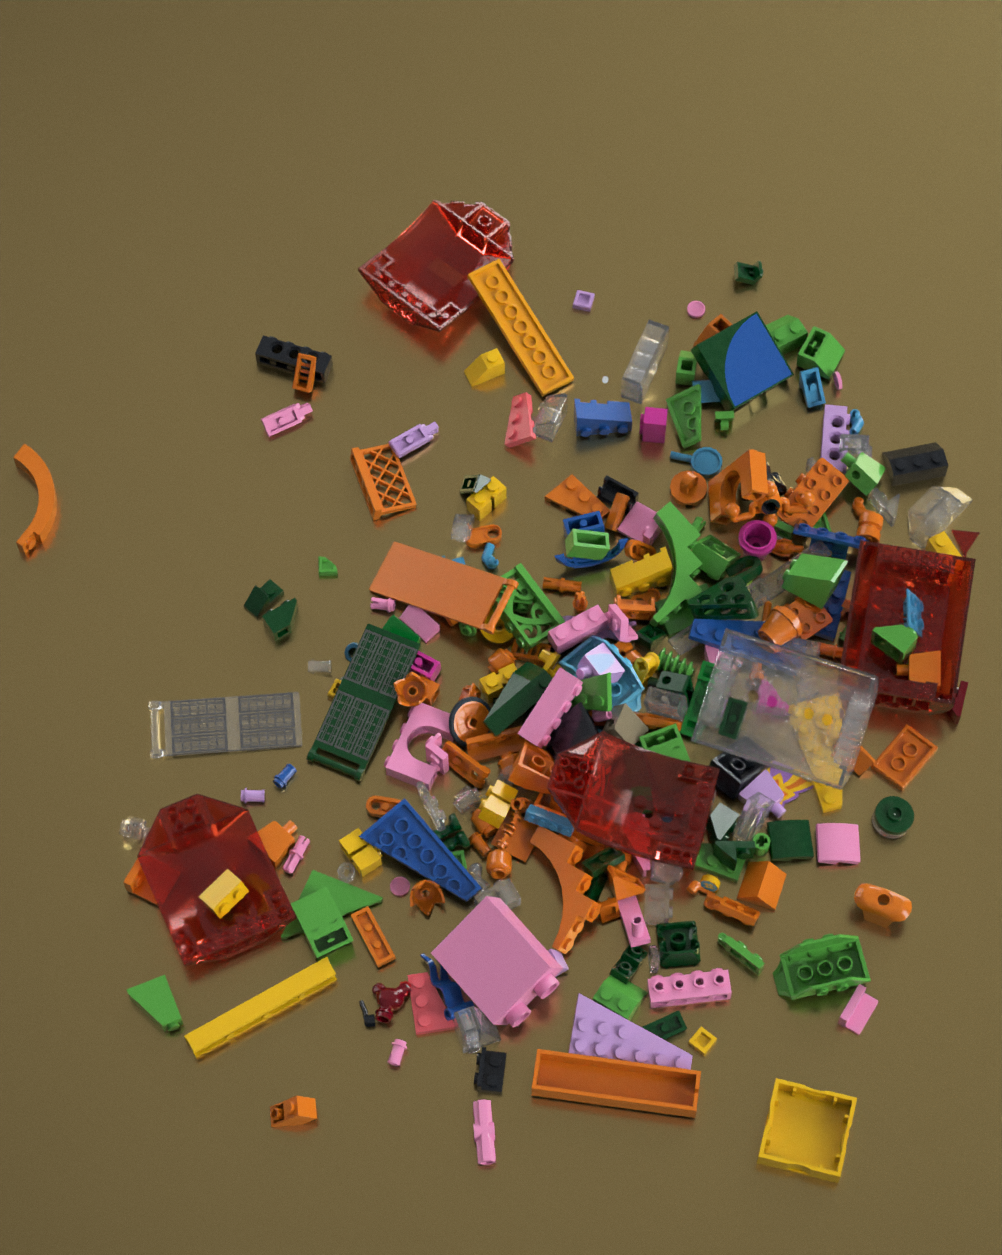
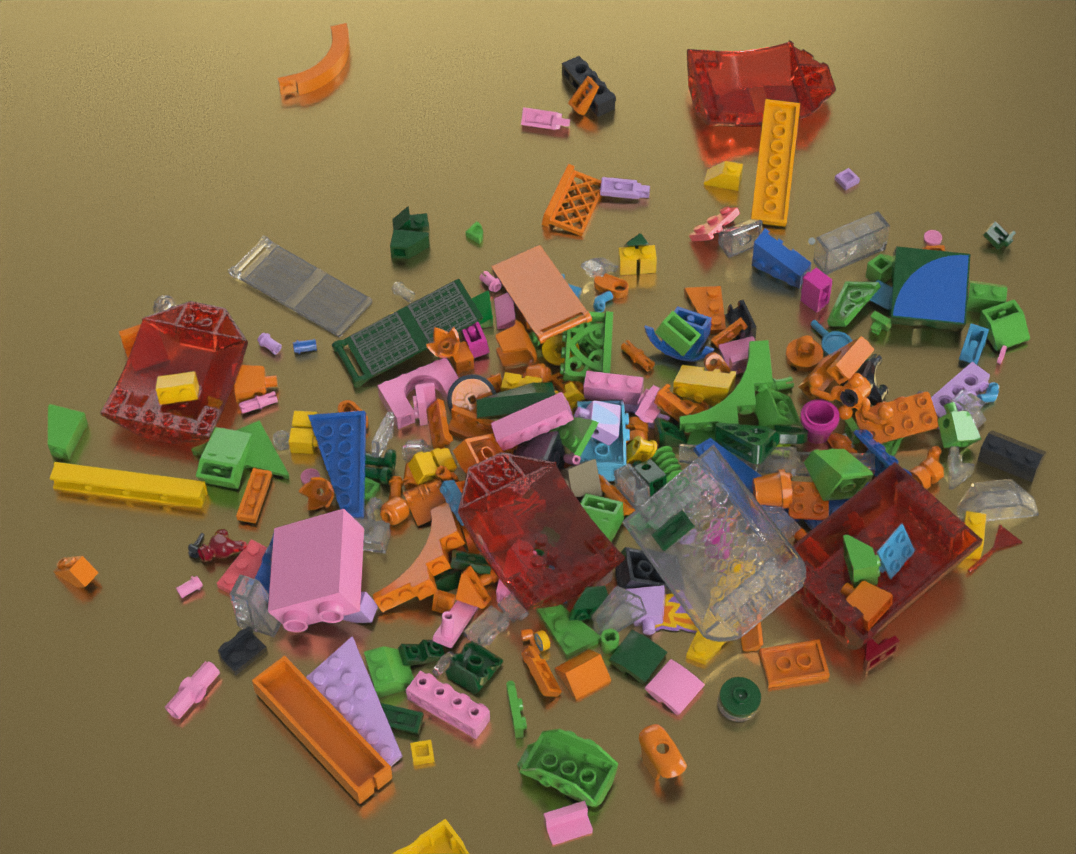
camera: 40 degrees right, 10 degrees down
orange axle [573,591,588,615] -> none
dark green slope [713,841,756,871] -> none
none -> orange piece [496,320,537,367]

